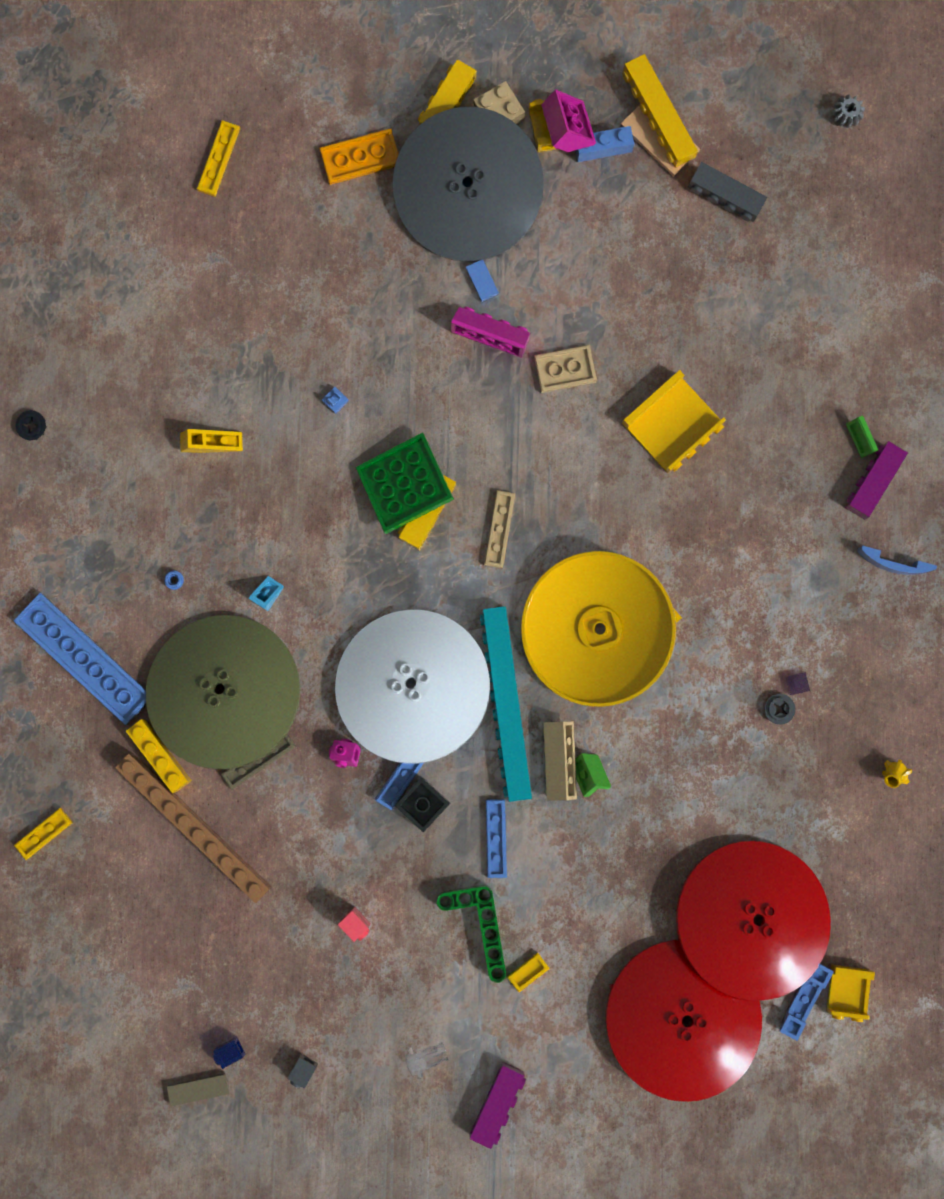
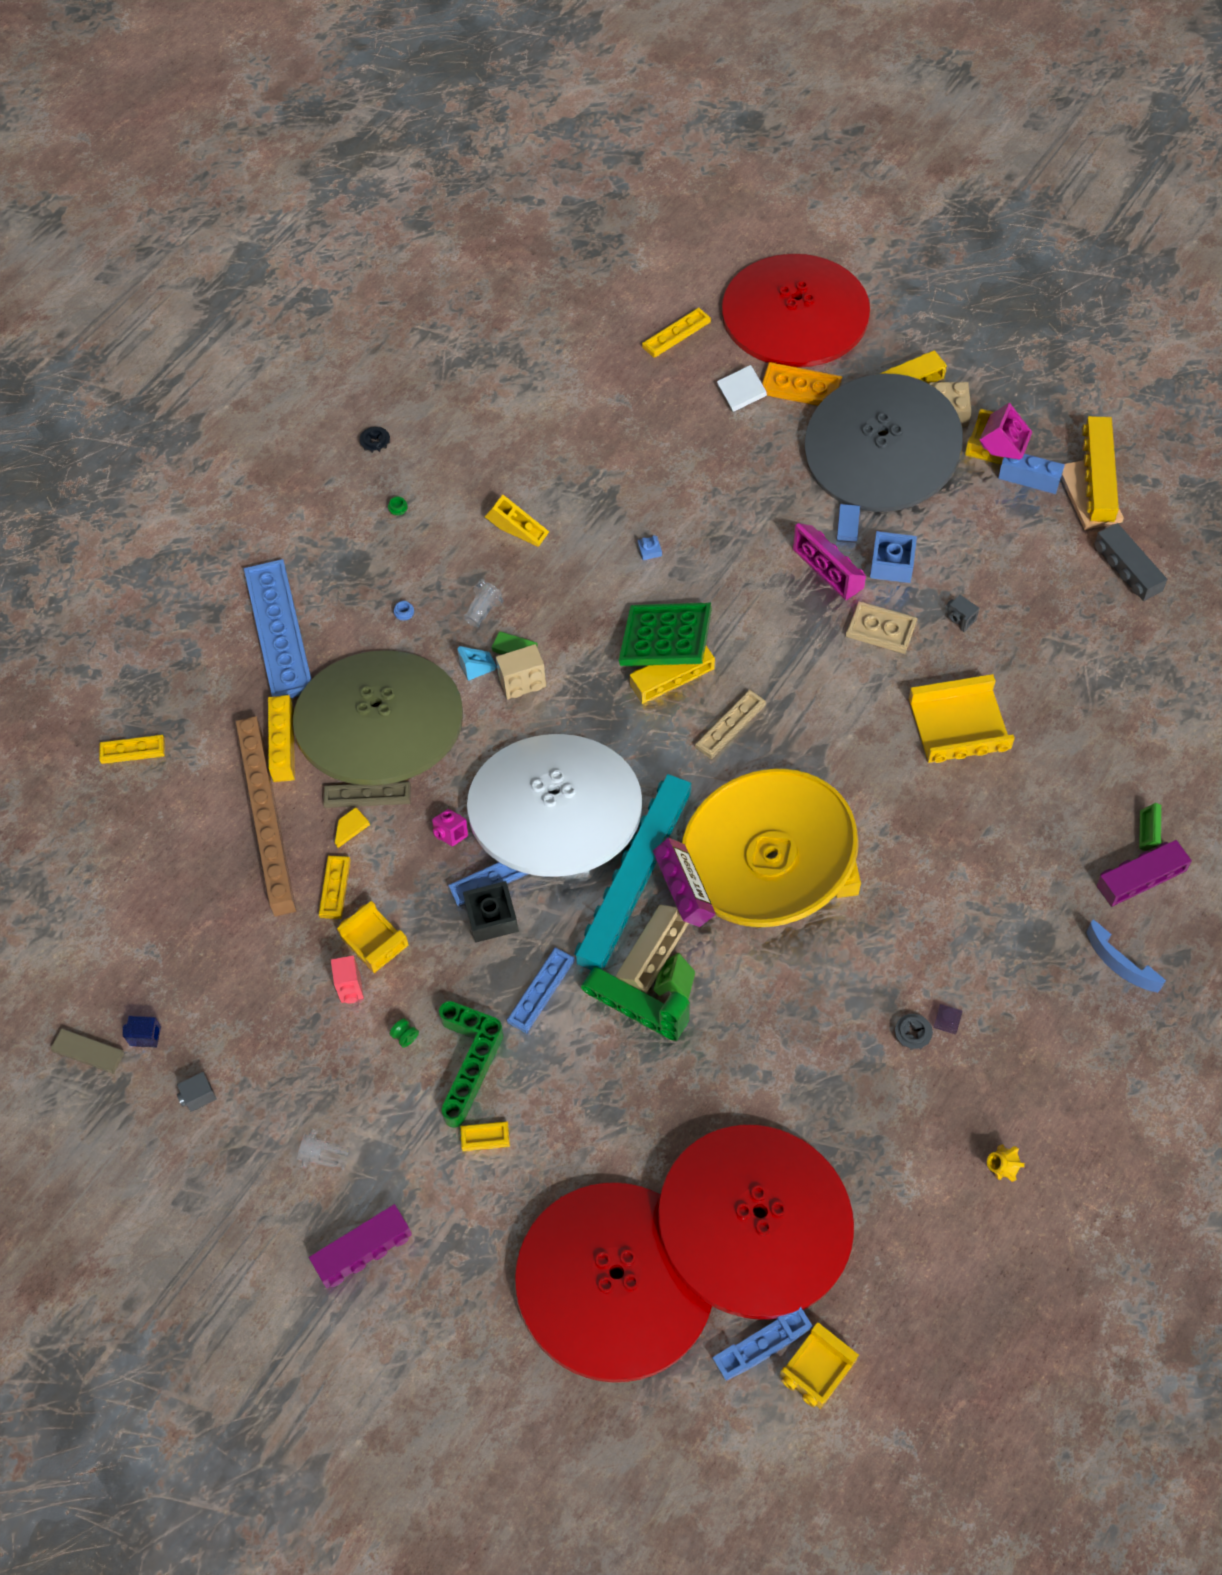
camera: 40 degrees right, 25 degrees down
none -> yellow tile [319,856,351,919]
none -> yellow tile [335,808,370,848]
none -> yellow panel [337,901,409,973]
none -> green plate [388,497,408,515]
none -> green wheel [389,1018,419,1048]
none -> clear piece [464,579,504,628]
none -> bright green tile [492,631,538,654]
none -> tan brick [496,644,546,699]
none -> green beam [581,967,690,1041]
none -> magenta brick [653,838,716,927]
none -> white tile [717,365,767,412]
none -> red dish [722,254,870,368]
none -> medium blue brick [870,531,917,583]
none -> dark grey brick [945,595,980,632]

